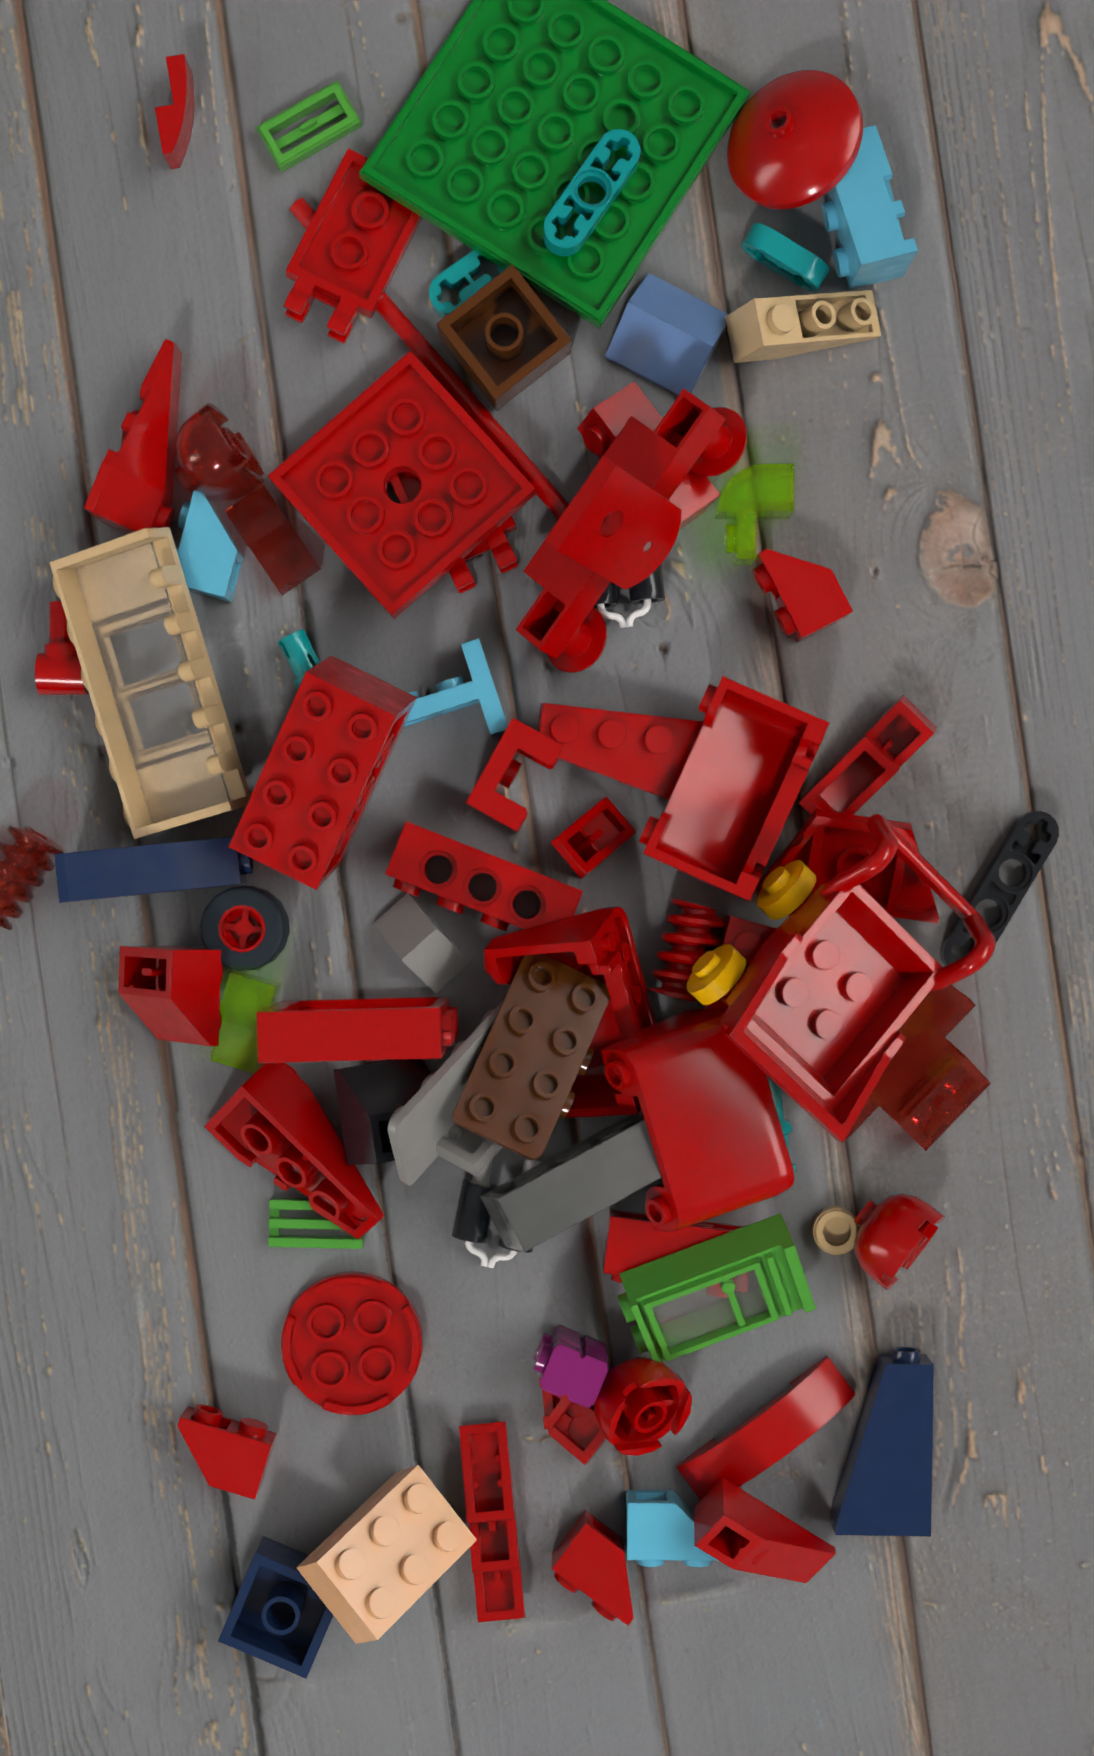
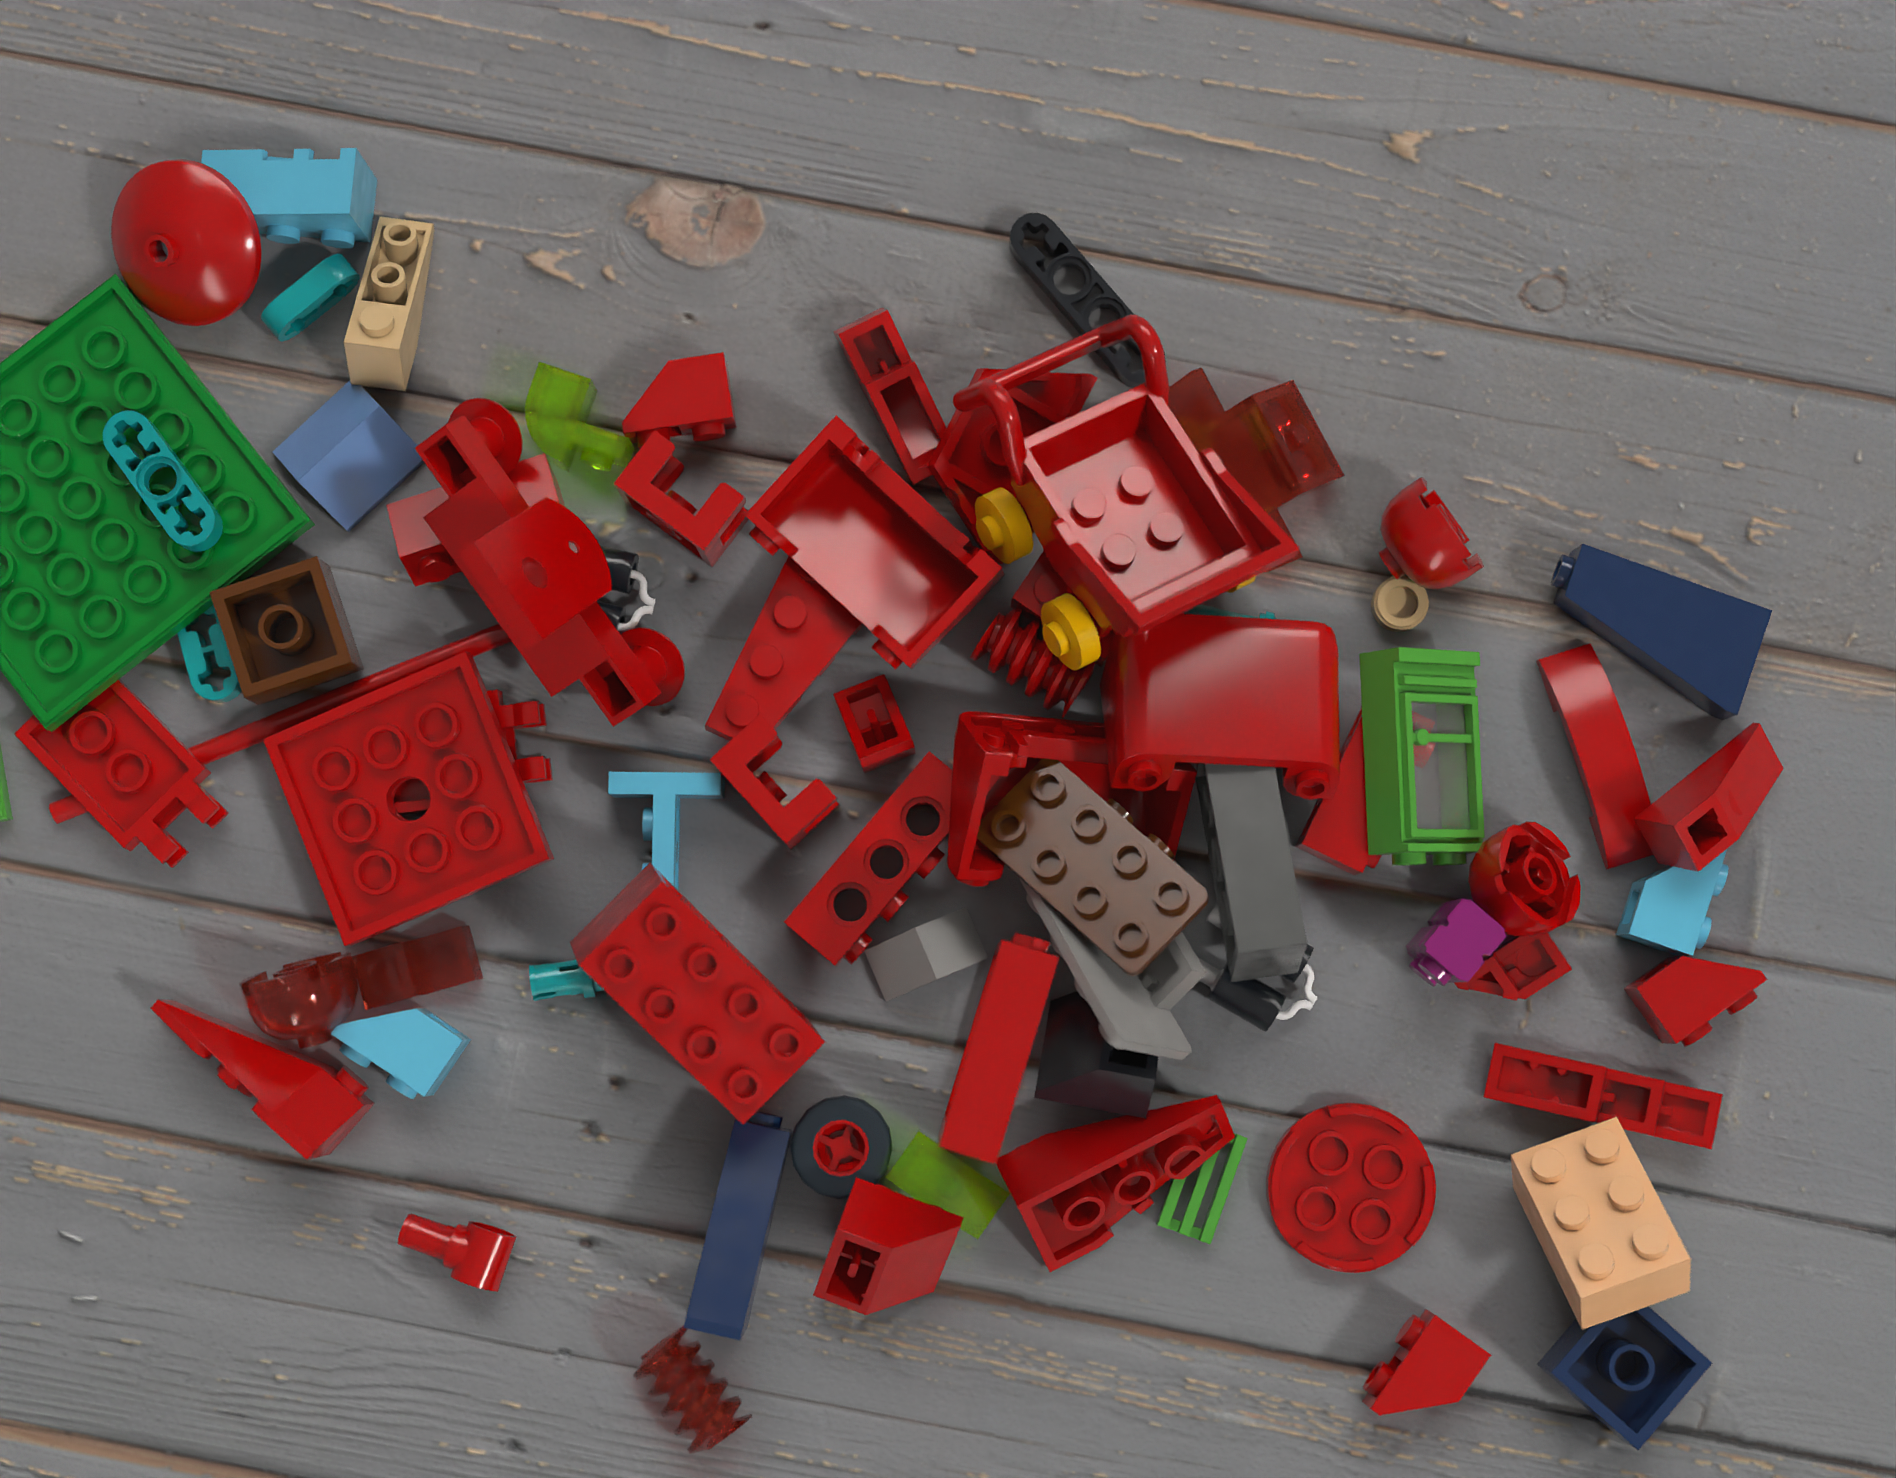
camera: 75 degrees left, 5 degrees down
window [49,527,251,839] -> none
none -> red panel [613,430,749,567]

